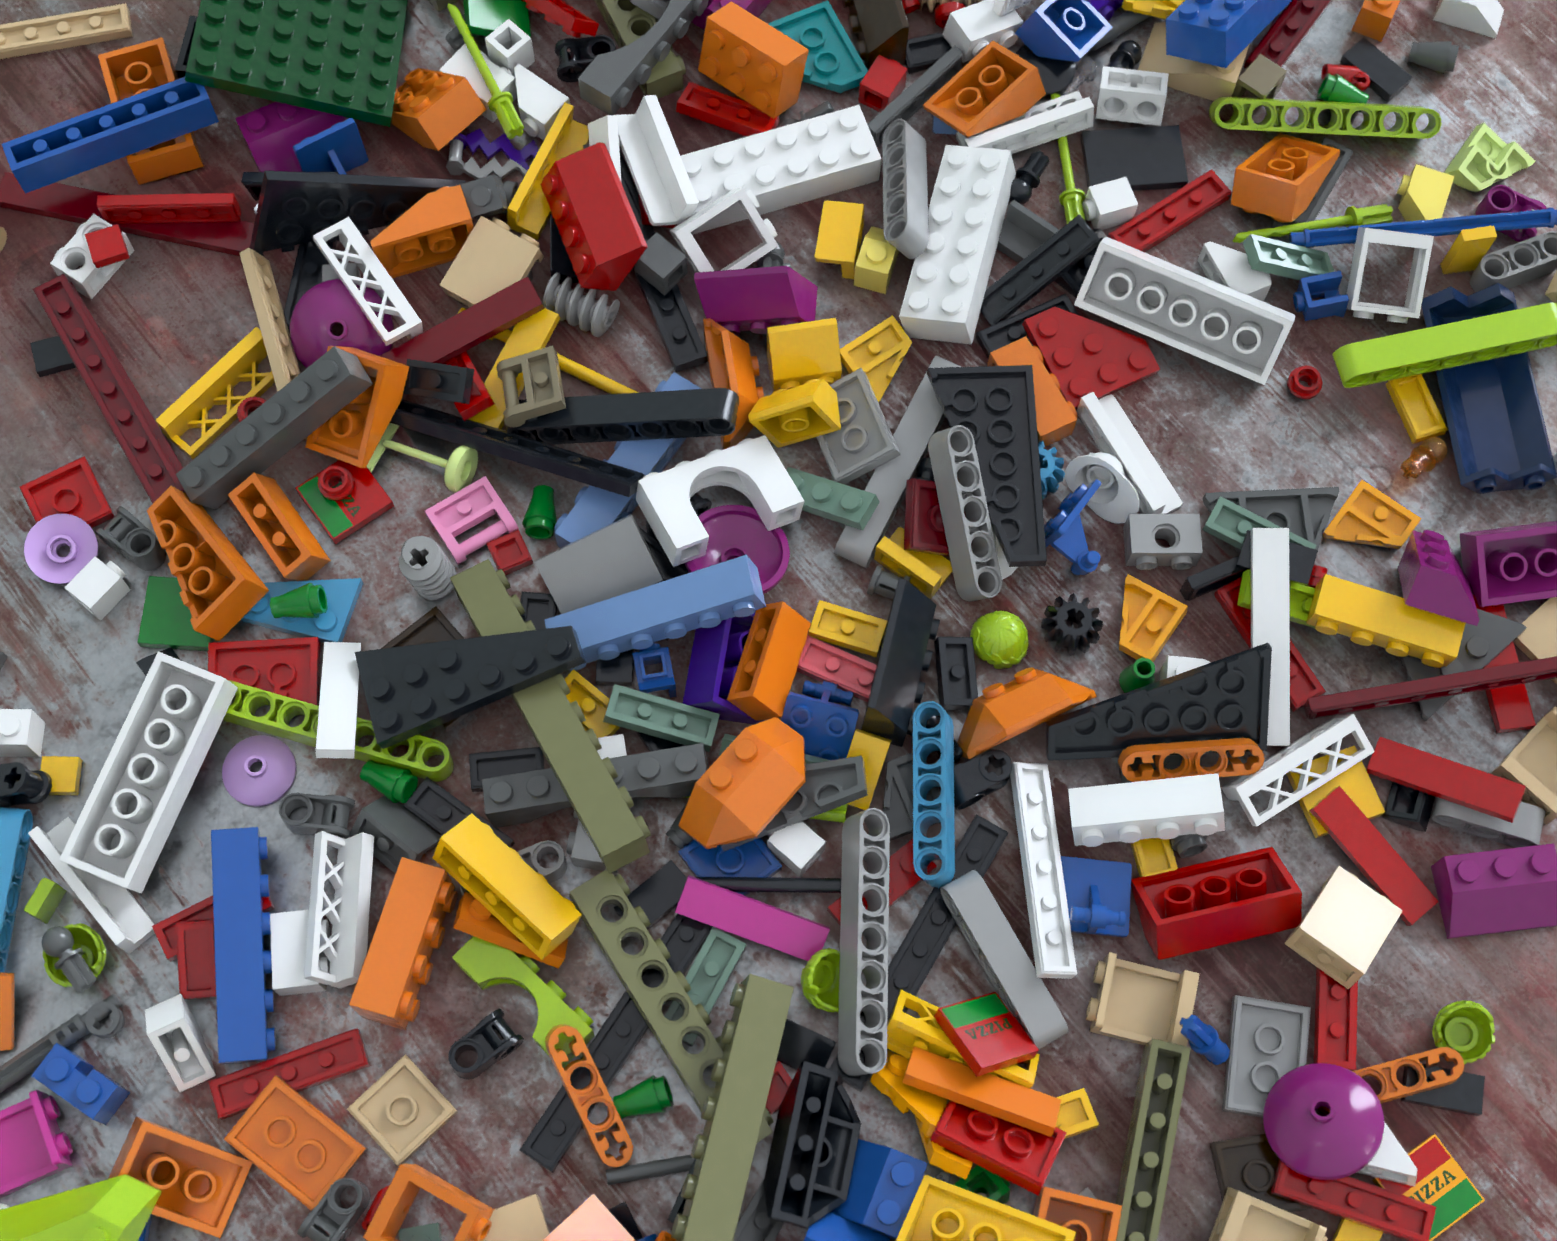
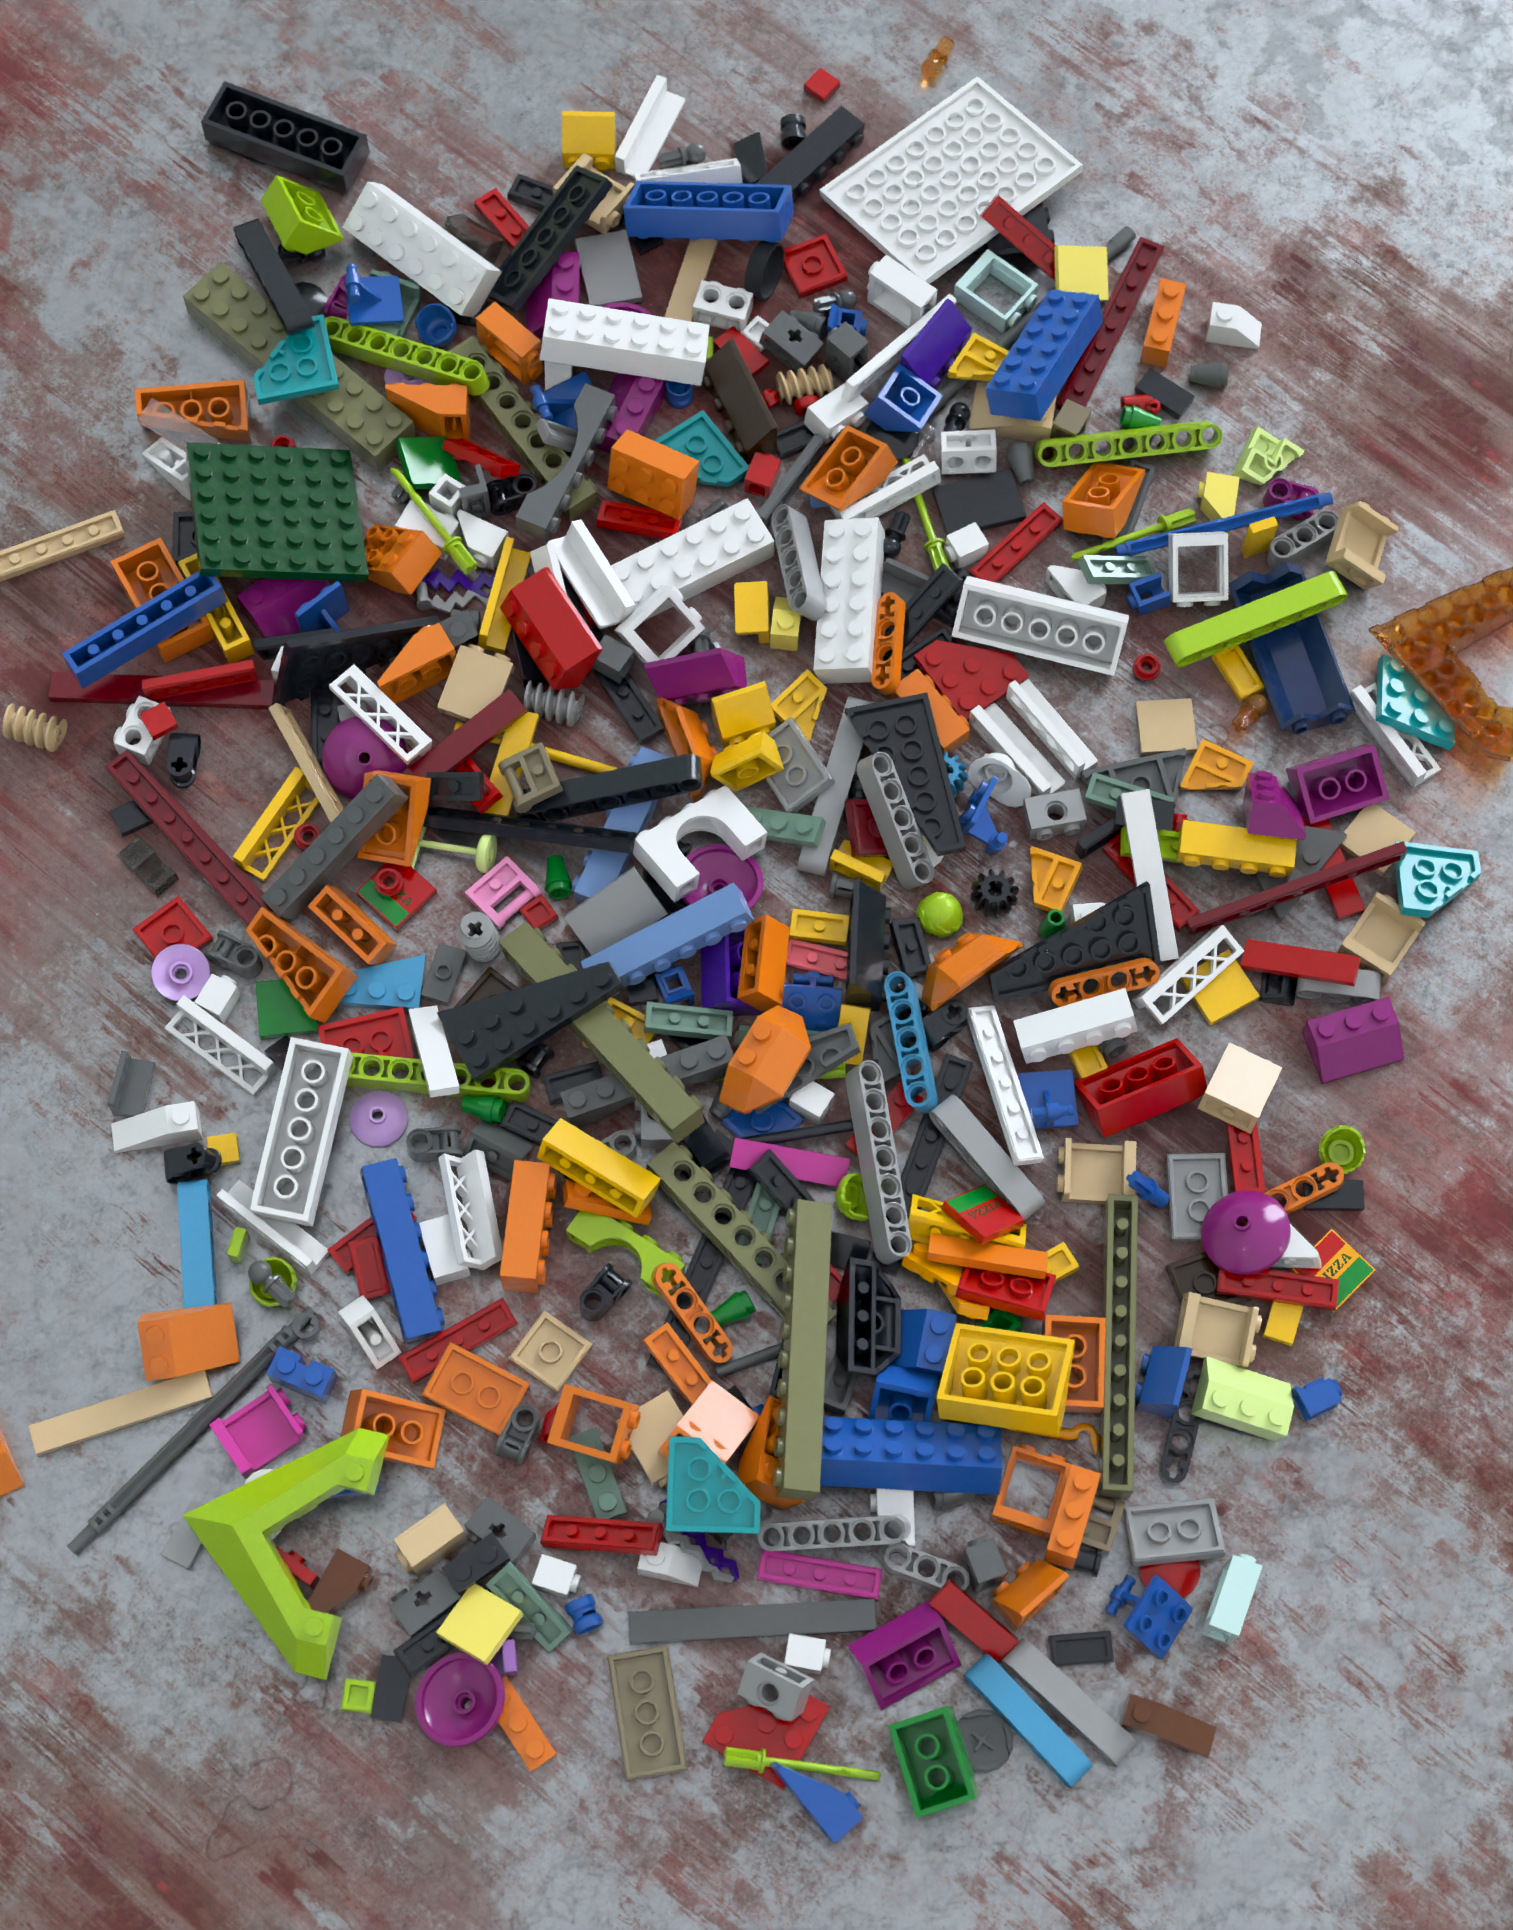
camera: 10 degrees left, 0 degrees up
green cone [270,583,328,618] -> none
red tile [1309,786,1439,926] -> none
none -> clear smoke slope [117,837,179,897]
none -> white fence [165,995,277,1097]
none -> black piece [166,732,201,789]
none -> yellow brick [178,553,255,664]
none -> dark grey plate [421,943,467,1006]
none -> dark grey panel [458,464,492,520]
none -> black bush [517,1042,555,1079]
none -> orange plate [643,1322,712,1406]
none -> black tile [684,1114,730,1170]
none -> black tile [747,1149,816,1214]
none -> orange beam [872,592,906,694]
none -> dark grey cone [1006,442,1035,485]
none -> white fence [1006,679,1098,780]
none -> tan tile [1135,698,1197,756]

